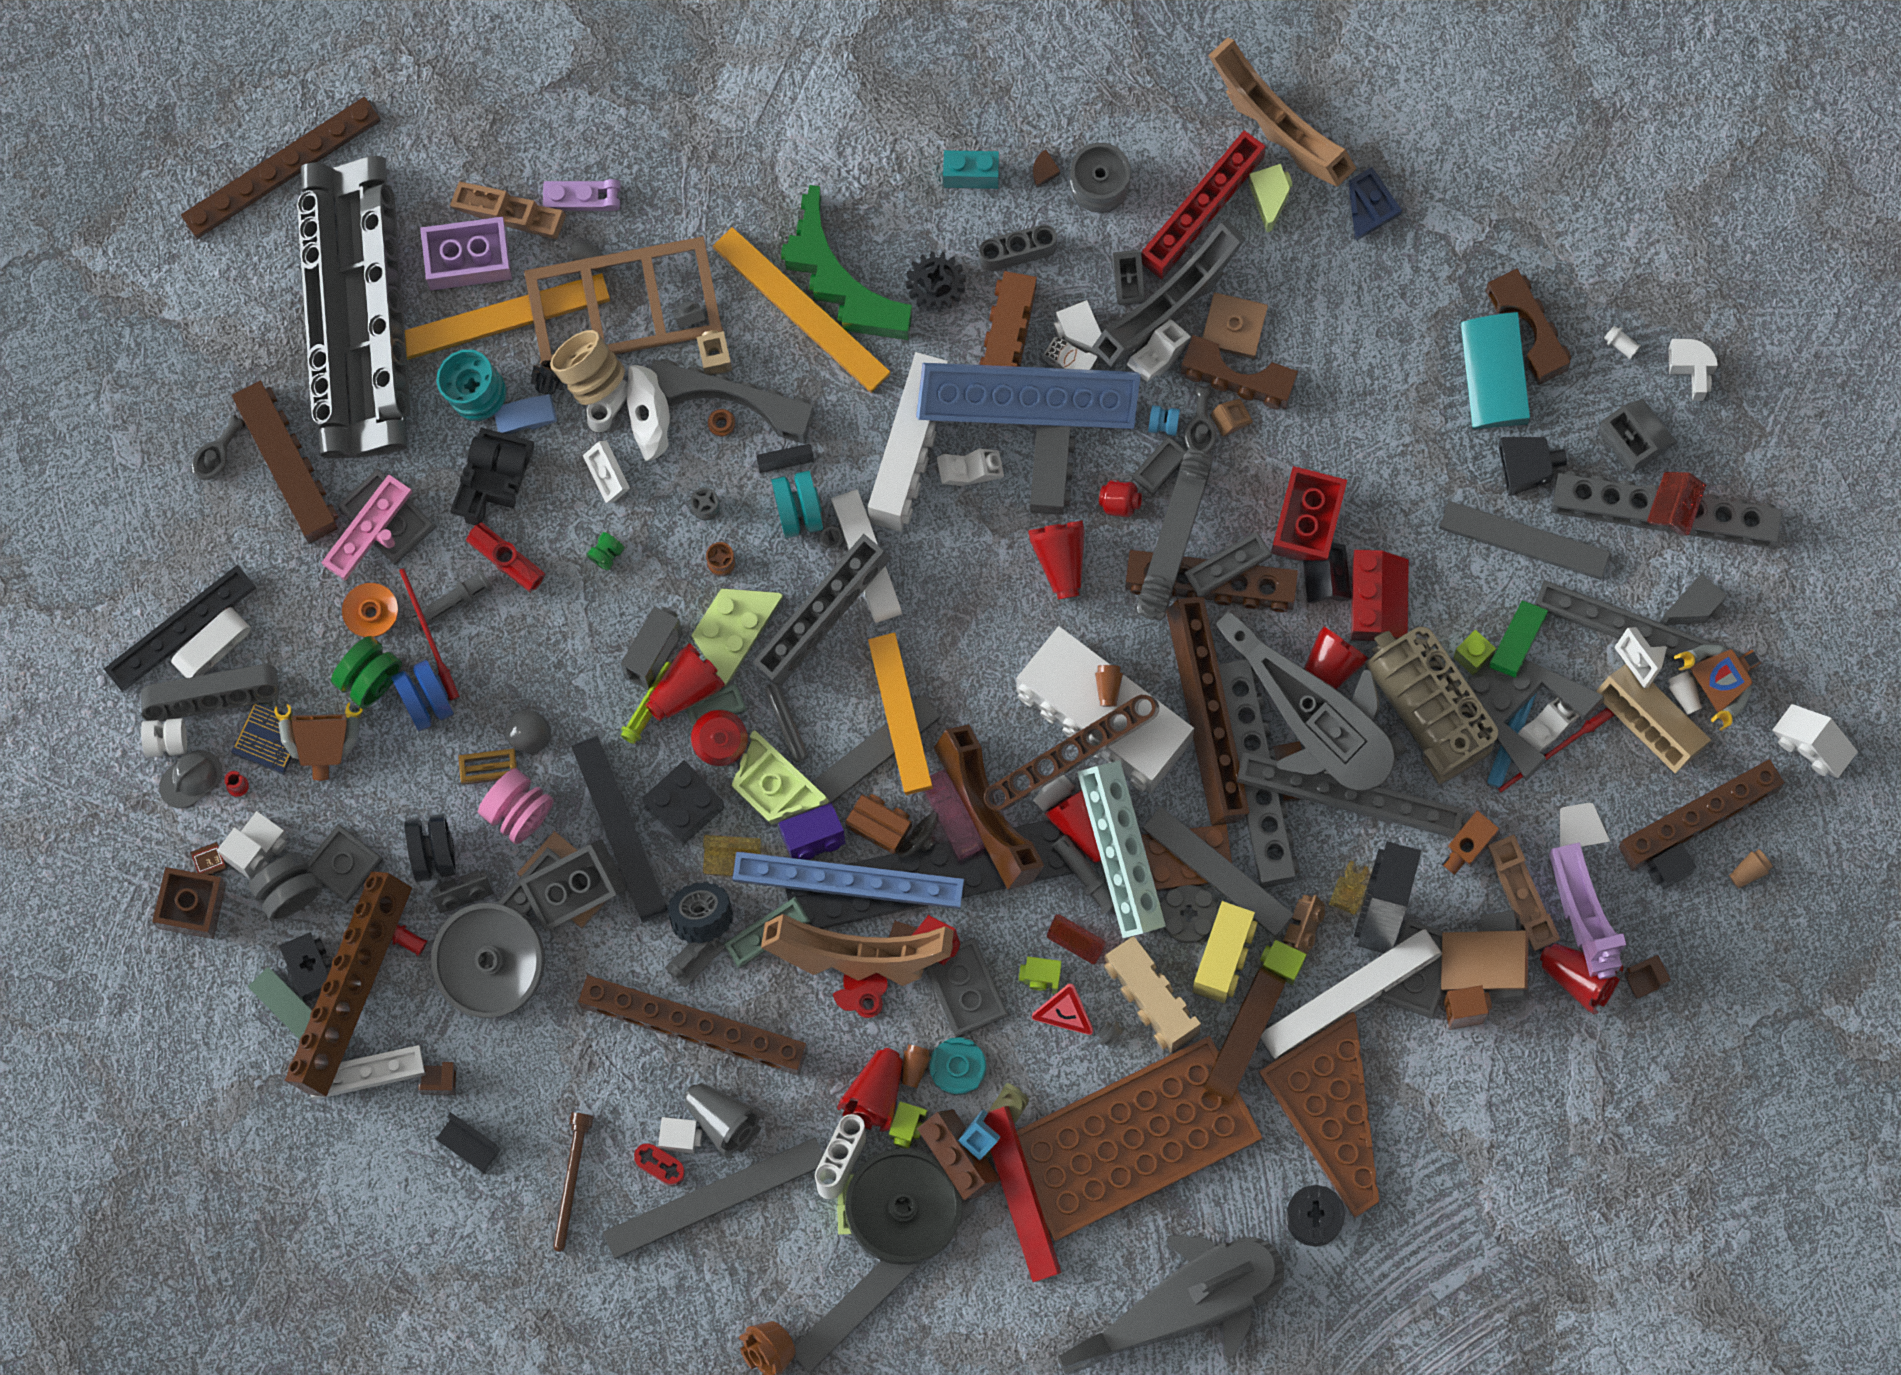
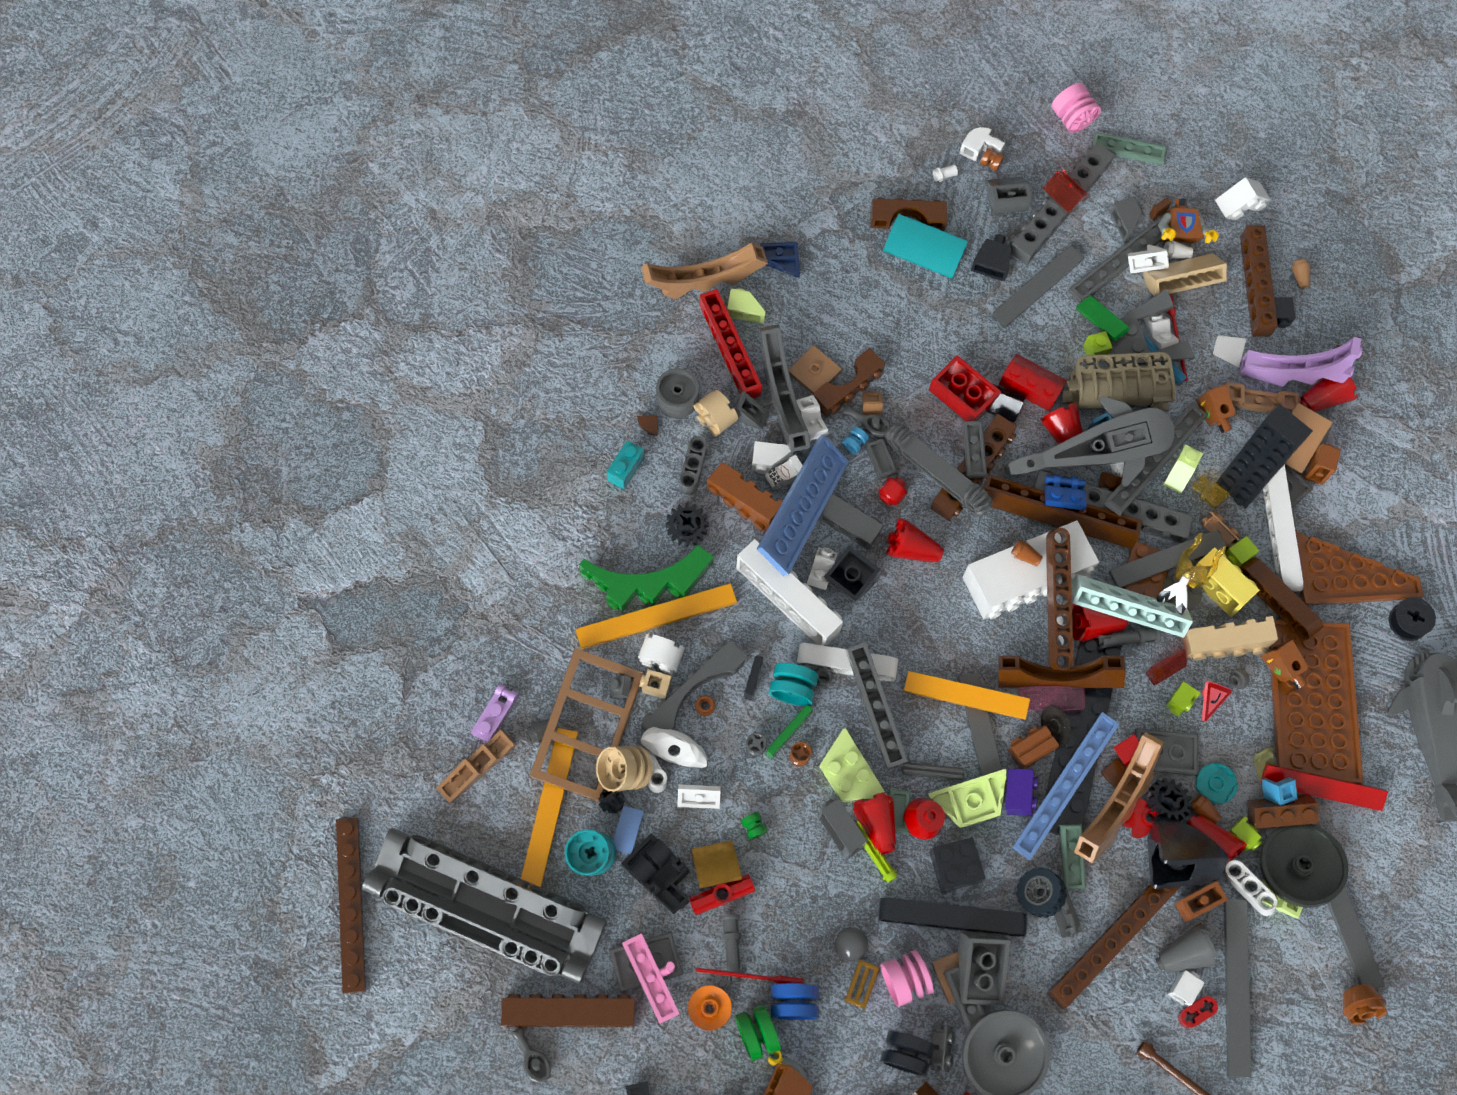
camera: 70 degrees left, 5 degrees down
lavender brick [420,217,512,291] -> none
clear yellow panel [703,835,762,876] -> none
none -> white brick [638,634,685,675]
none -> pearl gold slope [691,840,742,888]
none -> tan brick [693,390,738,437]
none -> green tile [766,705,813,760]
none -> black slope [824,546,882,602]
none -> dark orange wheel [980,147,1005,172]
none -> blue plate [1044,474,1087,510]
none -> bright pink wheel [1052,83,1101,133]
none -> sand green tile [1091,132,1167,165]
none -> black gear [1146,778,1193,822]
none -> black piece [1147,816,1229,889]
none -> reddish brown tile [1149,198,1172,221]
none -> clear yellow hair [1157,533,1226,615]
none -> yellowish green slope [1163,444,1203,493]
none -> dark orange brick [1174,881,1228,923]
none -> dark orange torso [1260,640,1308,689]

